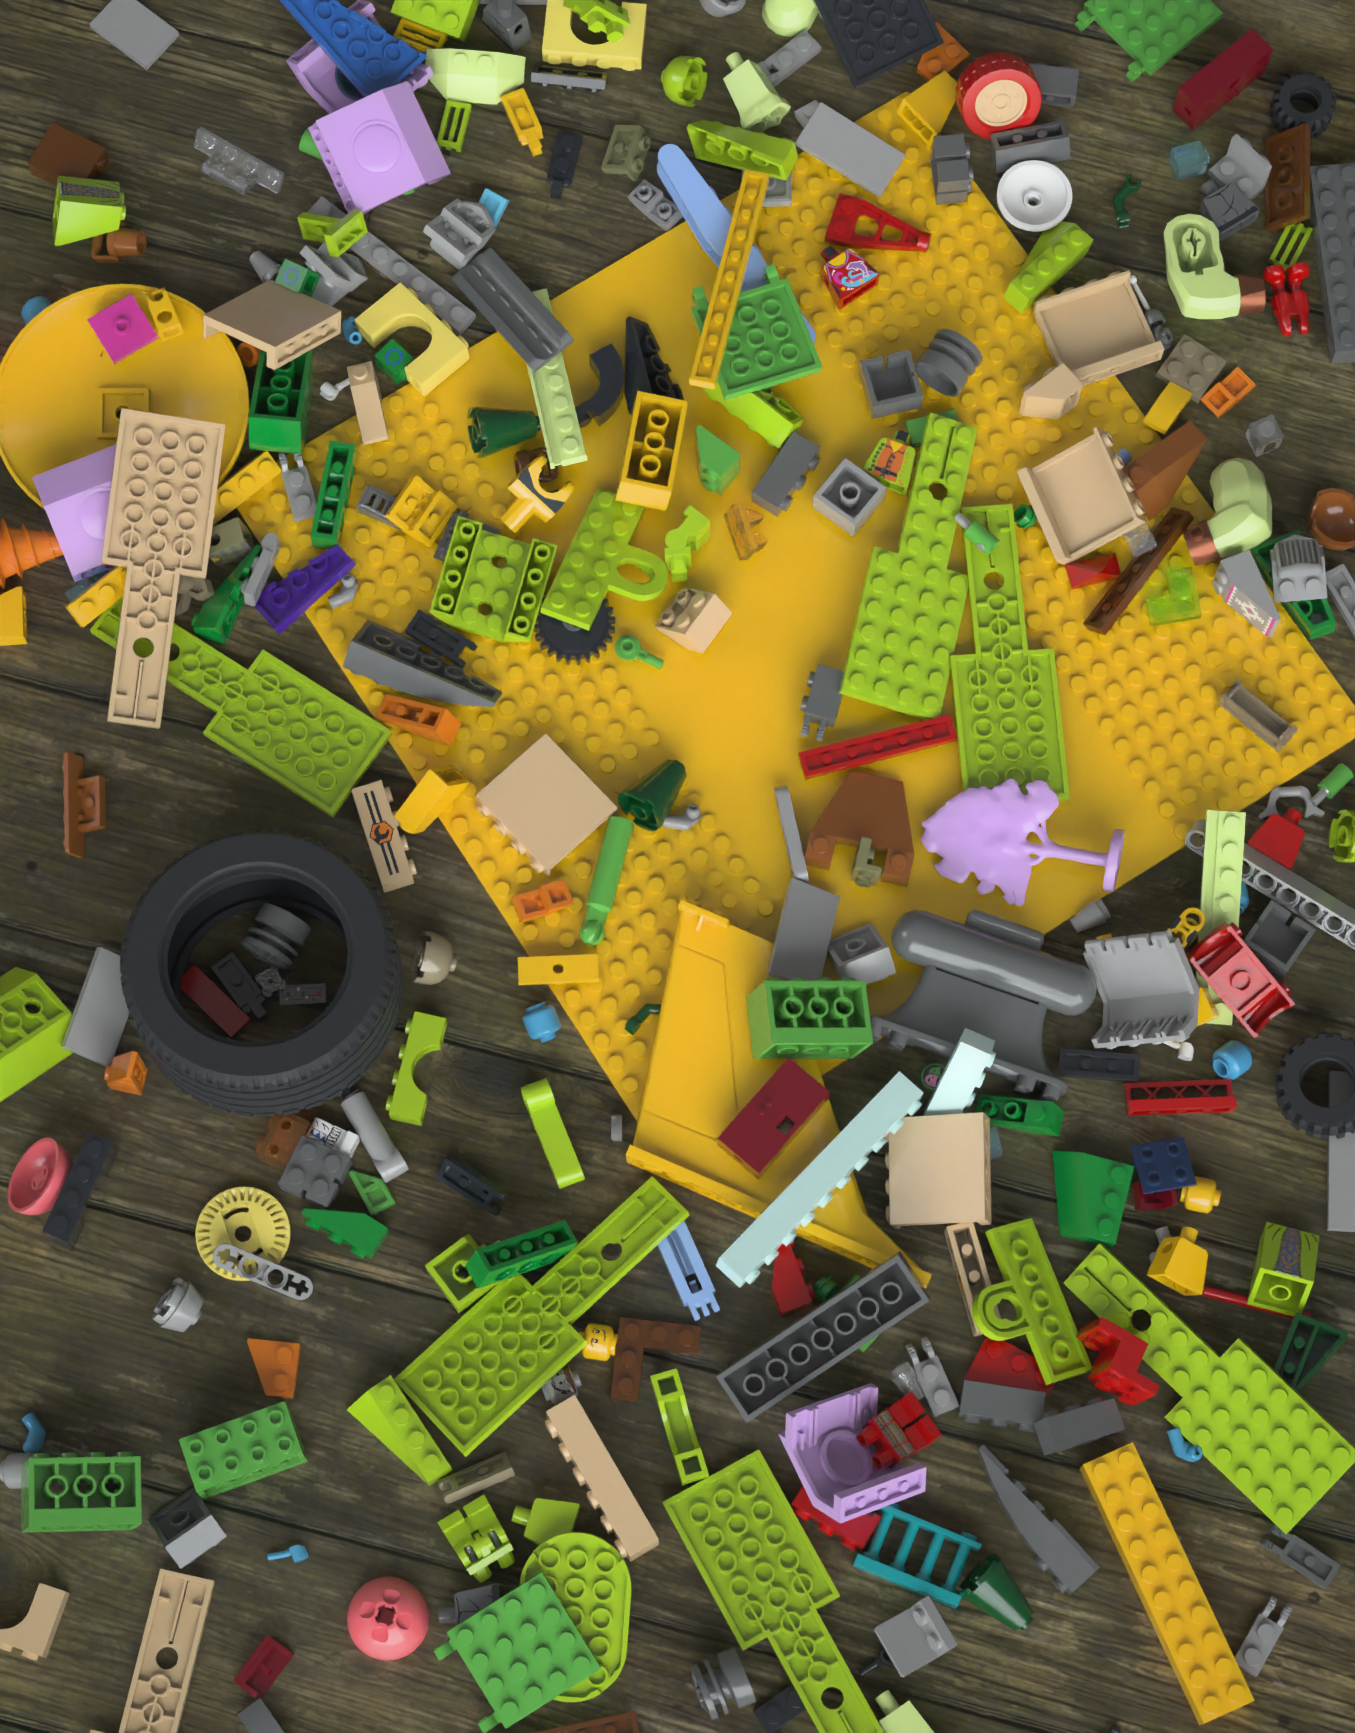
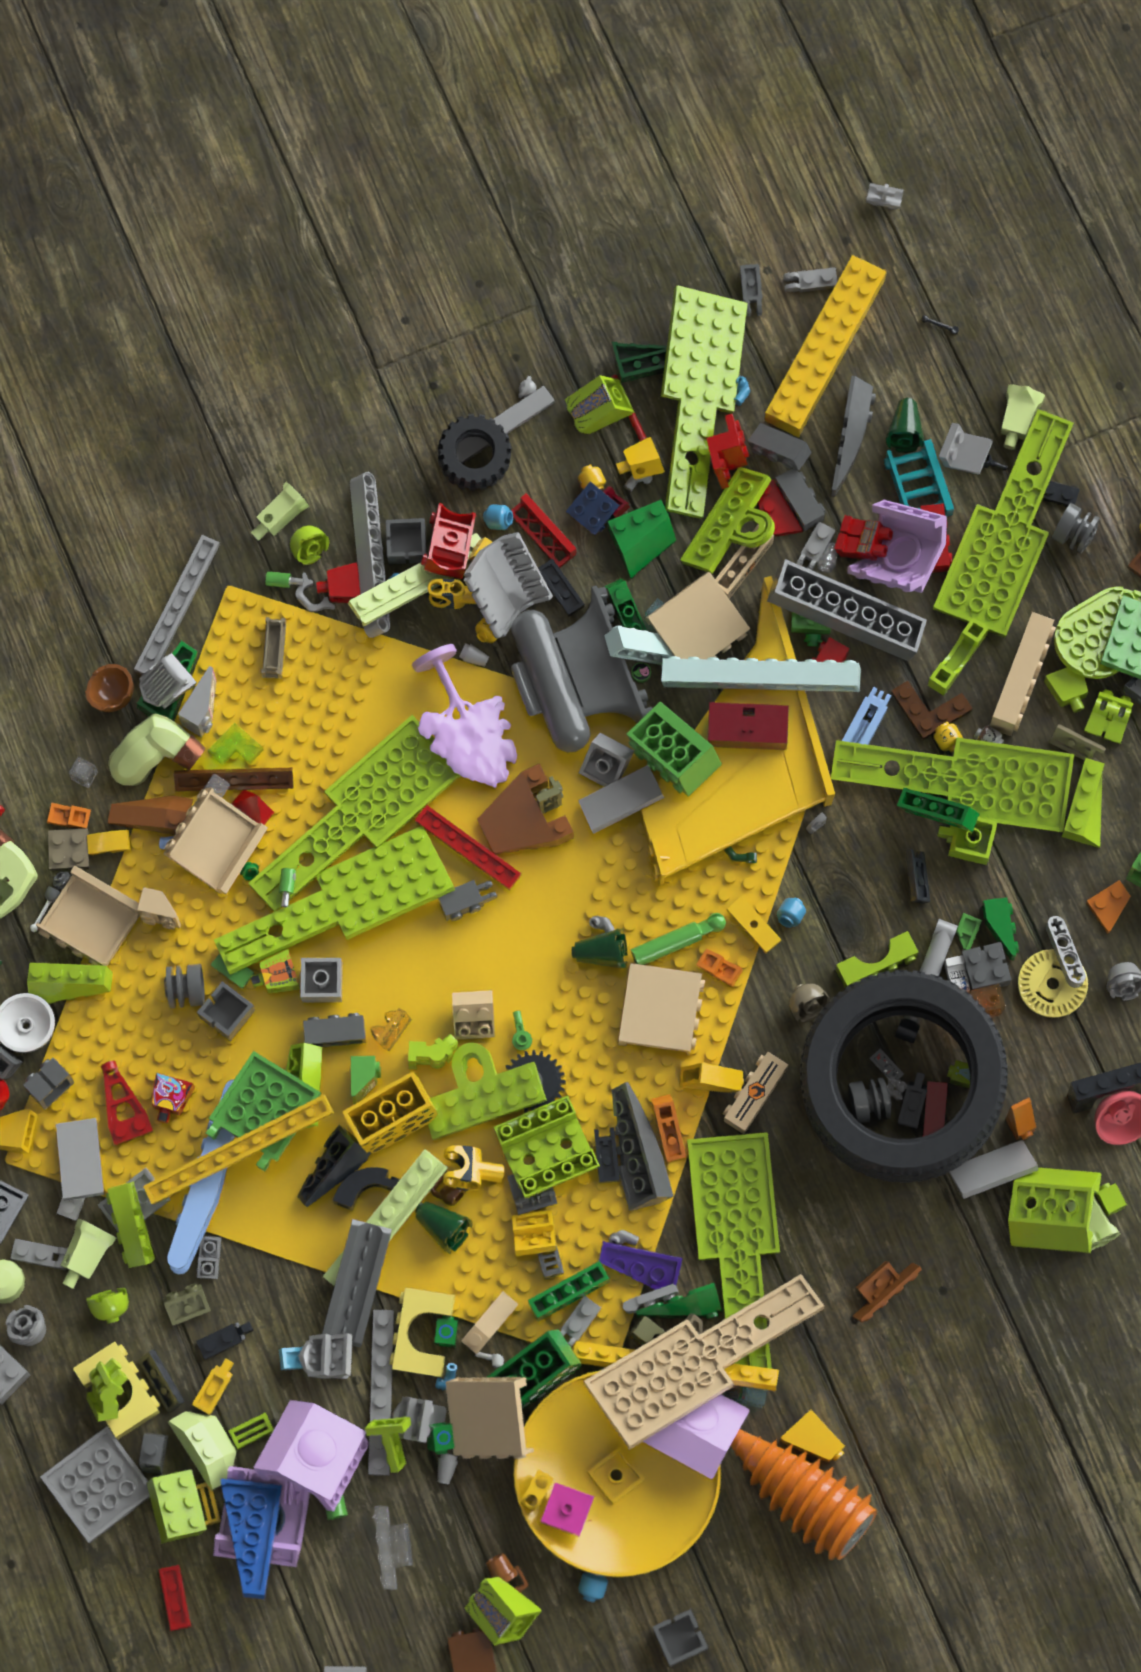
camera: 125 degrees left, 0 degrees up
lime beam [521,1078,585,1189] -> none
light grey beam [774,785,809,883] -> none

